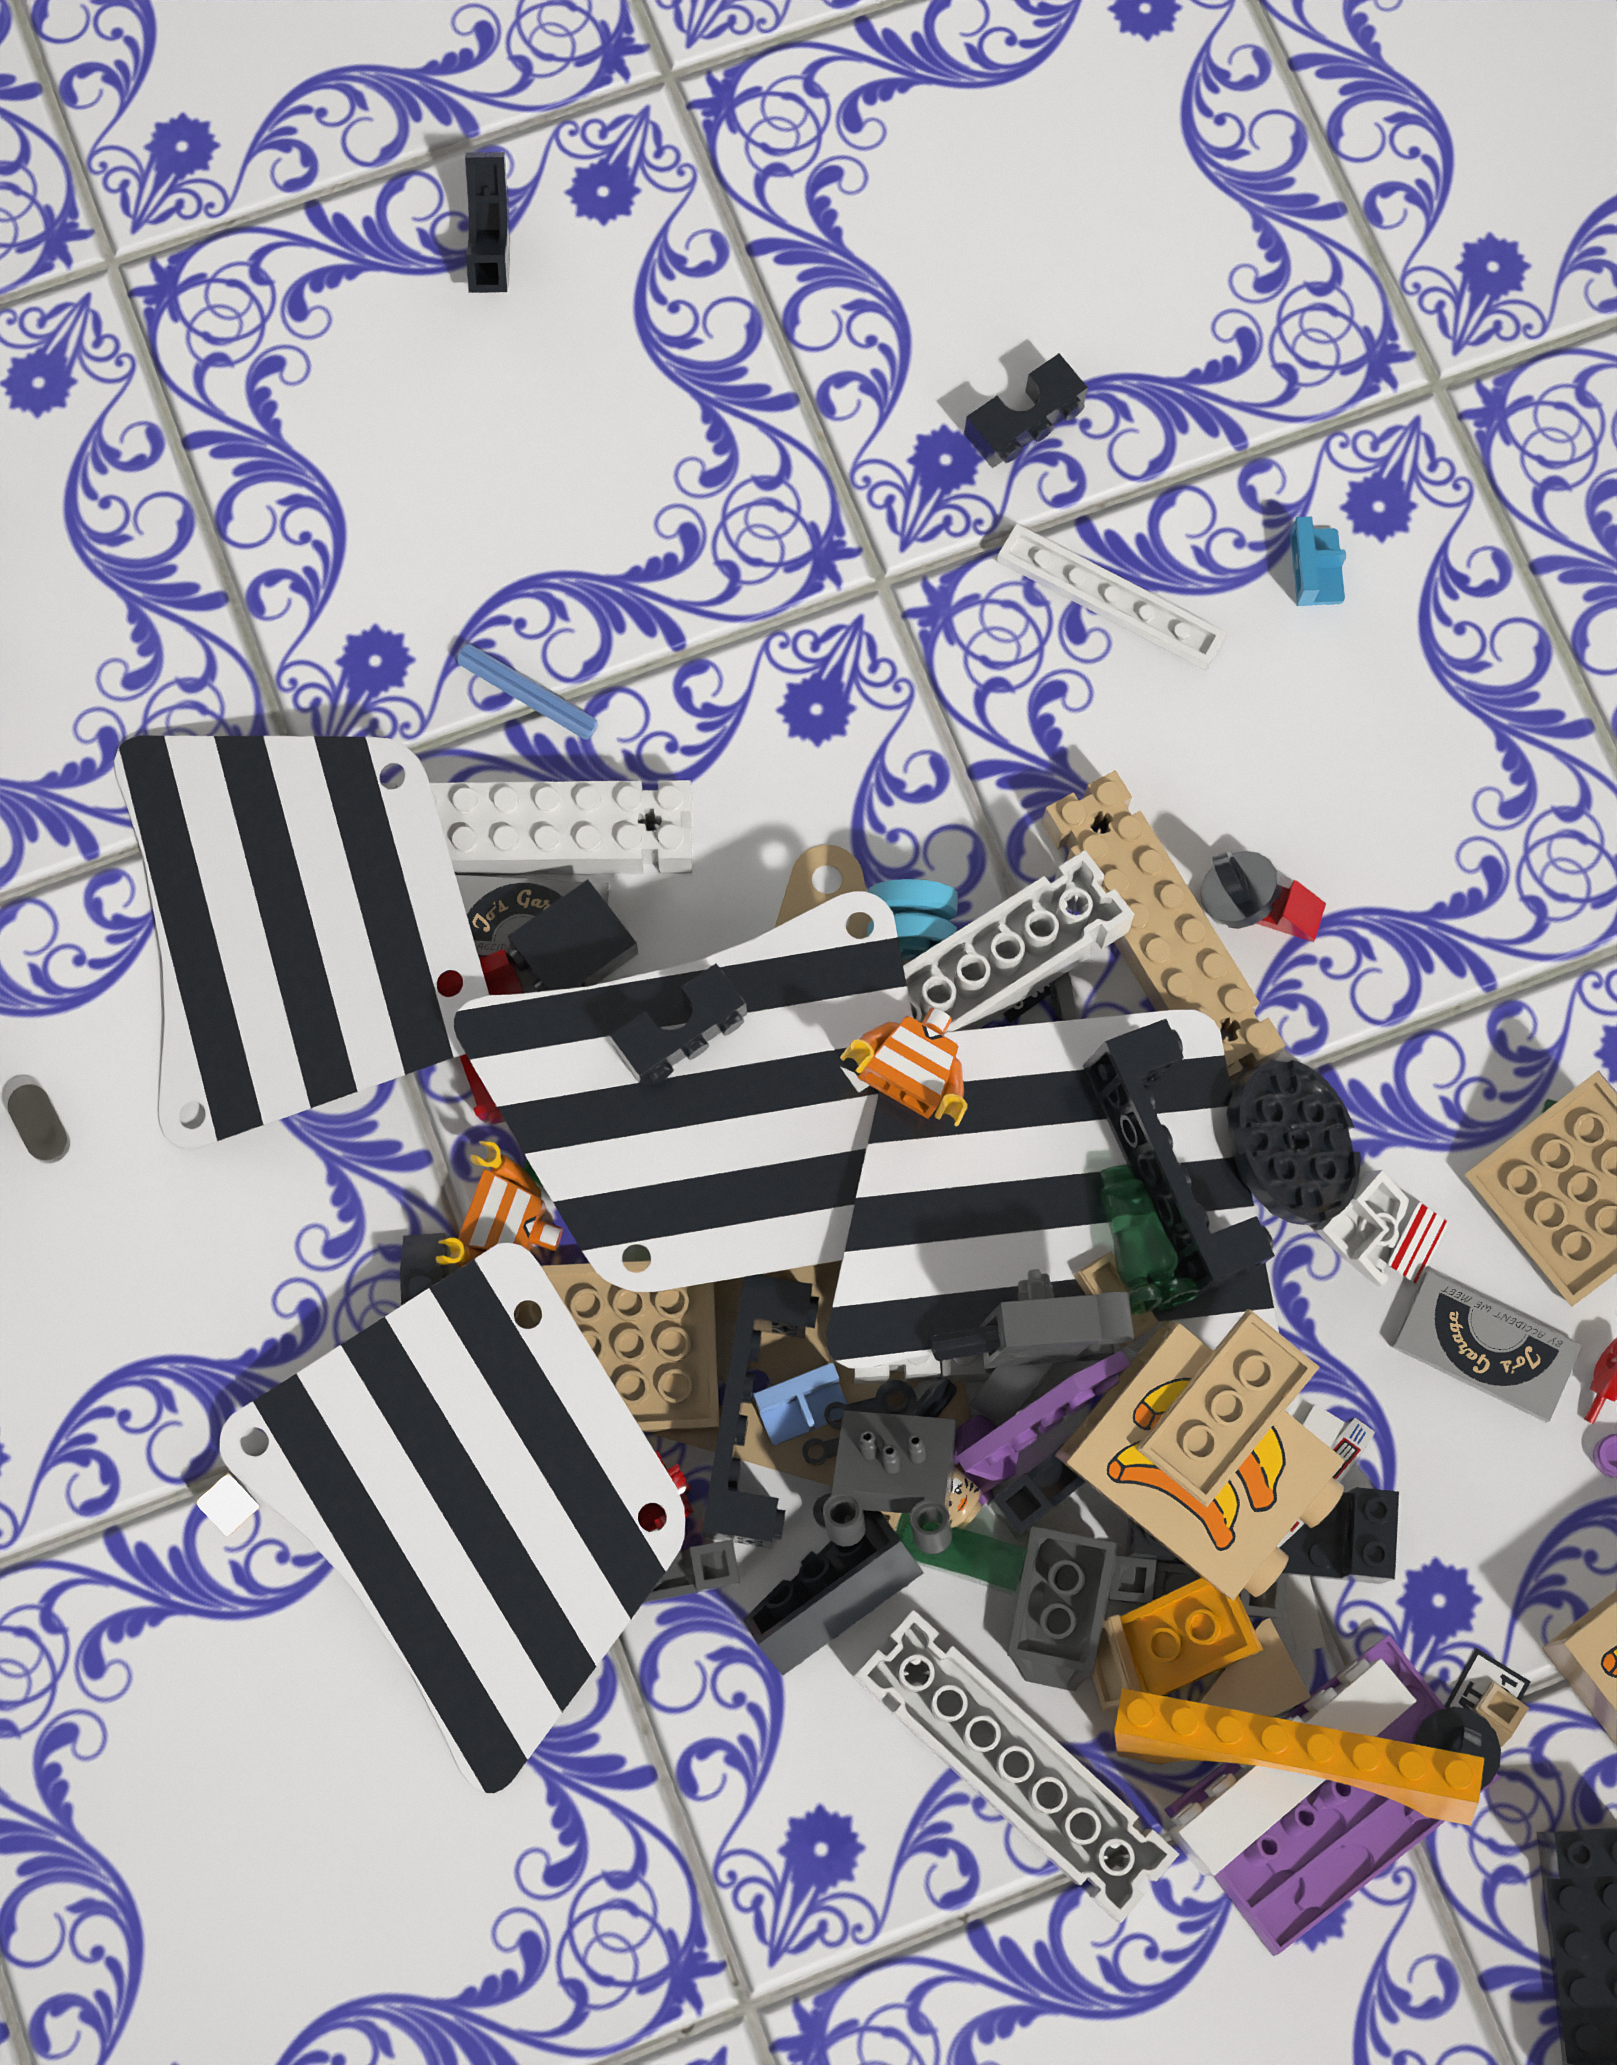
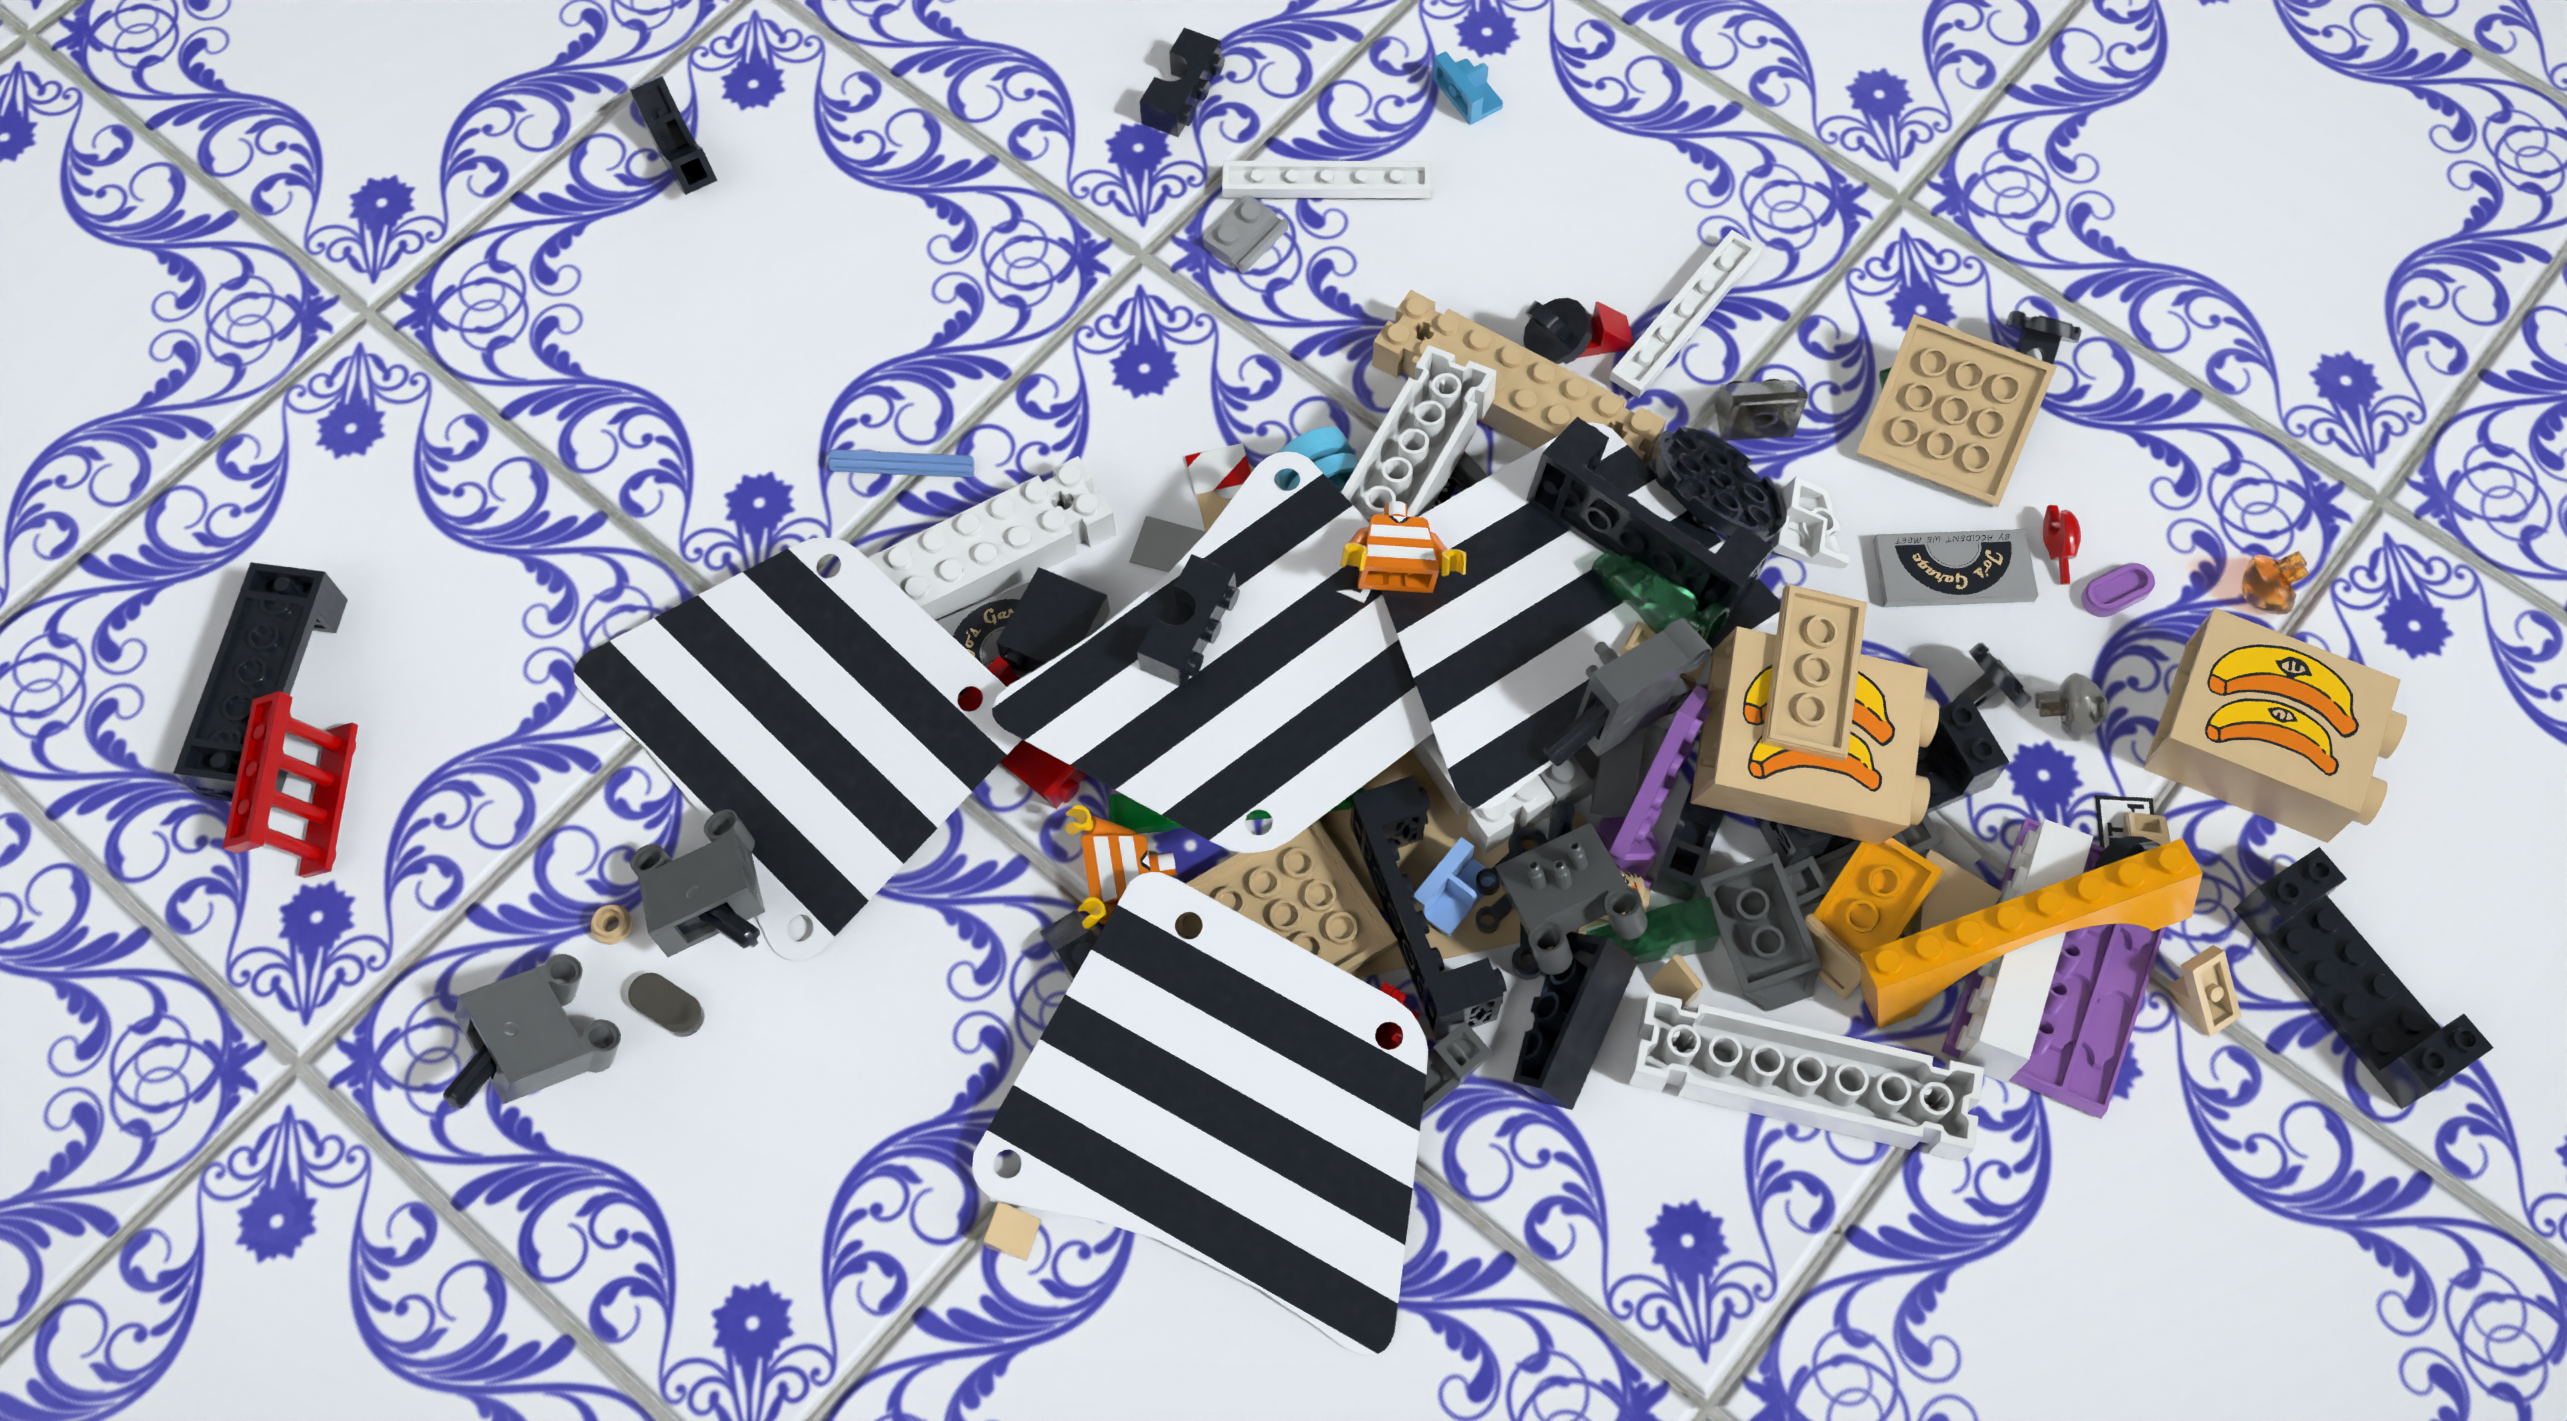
camera: 25 degrees left, 10 degrees down
white sticker [1388,1202,1449,1285] -> none
none -> tan plate [591,905,633,945]
none -> dark grey piece [630,809,765,957]
none -> light grey sticker [1129,516,1207,572]
none -> white sticker [1185,443,1251,495]
none -> light grey plate [1204,195,1288,274]
none -> white plate [1609,230,1762,398]
none -> tan slope [1650,954,1703,1009]
none -> clear smoke slope [1715,379,1808,441]
none -> black tile [1954,642,2032,709]
none -> clear smoke piece [2035,673,2108,742]
none -> tan slope [2168,945,2242,1037]

